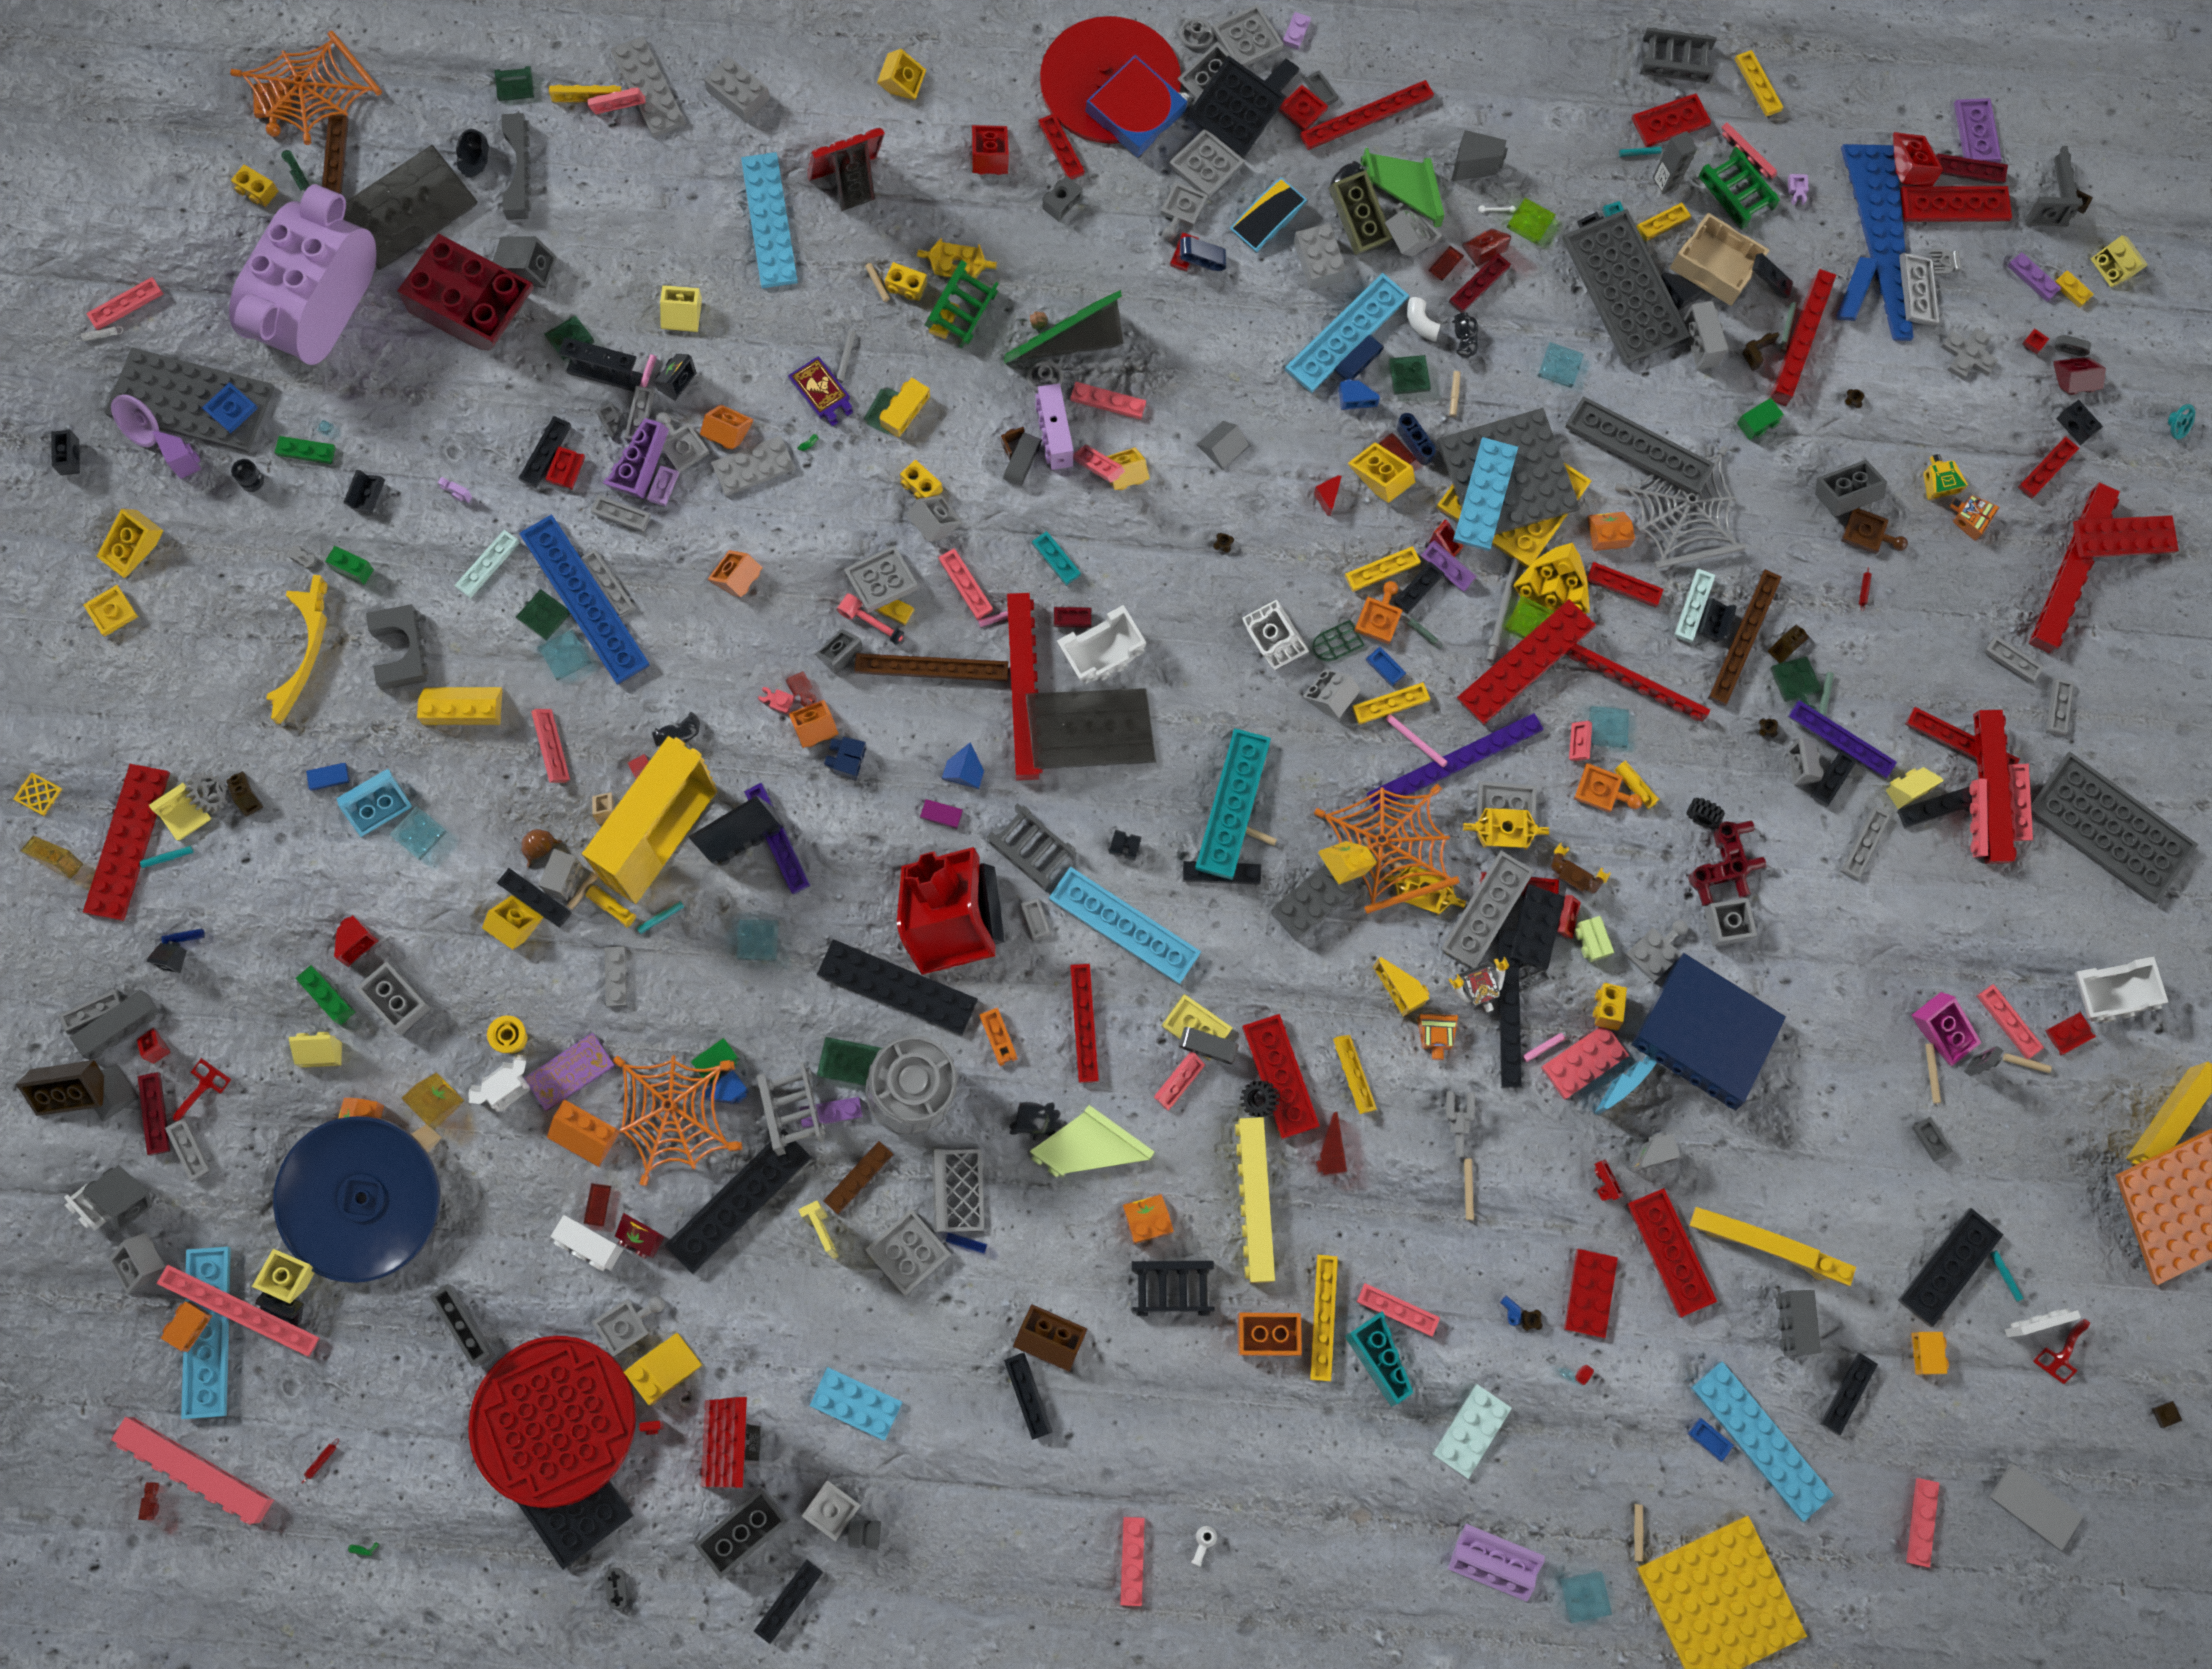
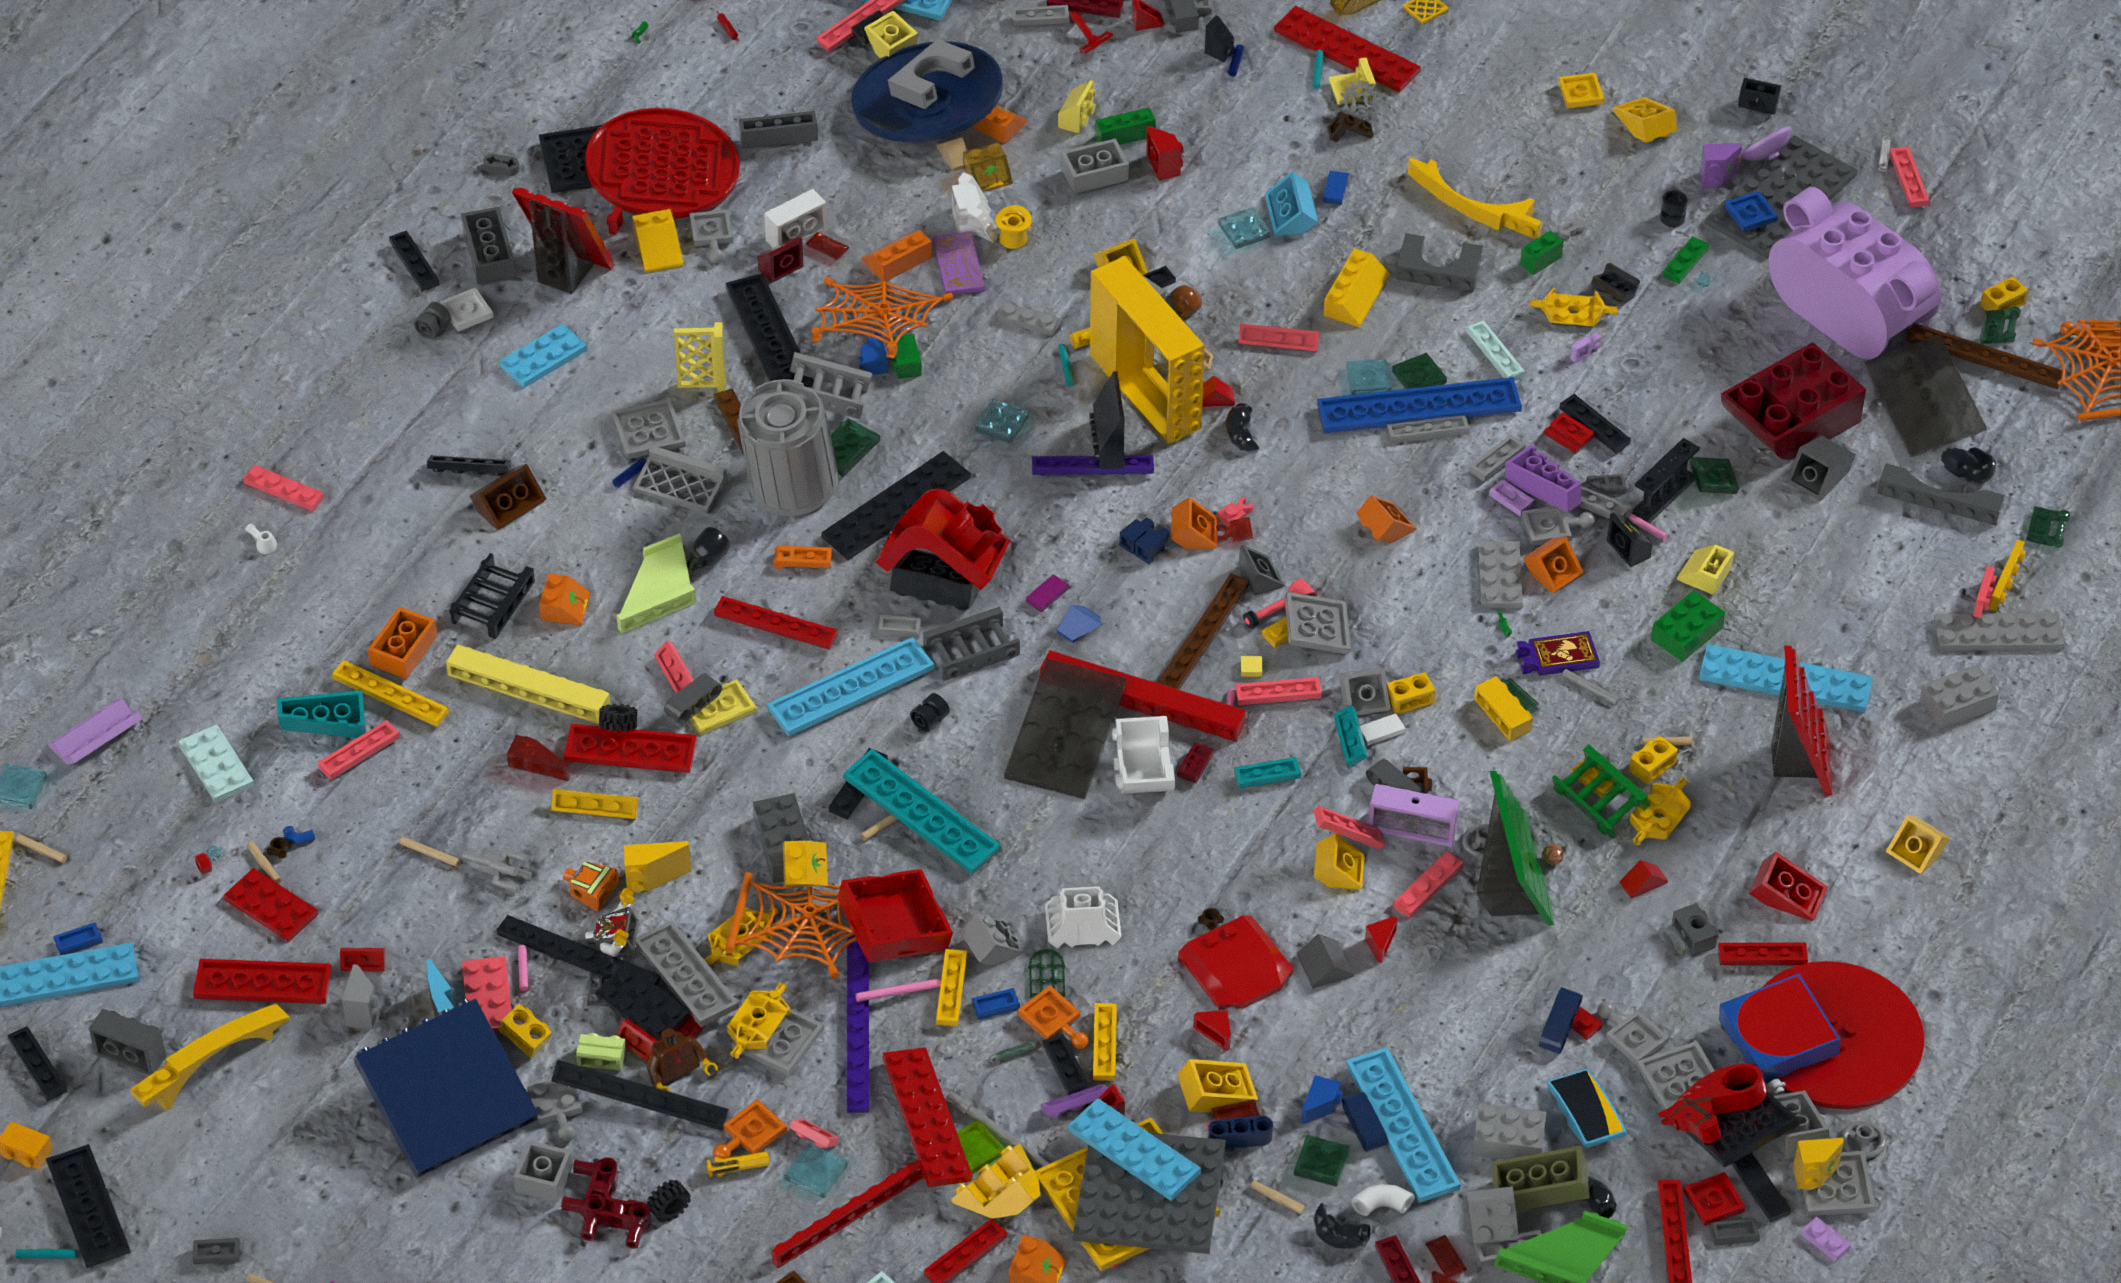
camera: 120 degrees right, 25 degrees down
none -> tan piece [247,841,282,884]
none -> black plate [551,1060,729,1131]
none -> red tile [837,869,953,962]
none -> light grey arch [888,39,975,109]
none -> red wedge [1178,915,1293,1010]
none -> light yellow tile [1241,656,1262,677]
none -> teal plate [1333,705,1368,767]
none -> white tile [1360,713,1405,746]
none -> red slope [1365,916,1398,963]
none -> yellow plate [1530,288,1618,327]
none -> red slope [1619,860,1668,898]
none -> green brick [1651,590,1725,662]
none -> red animal [1658,1063,1767,1143]
none -> yellow slope [1793,1138,1844,1190]

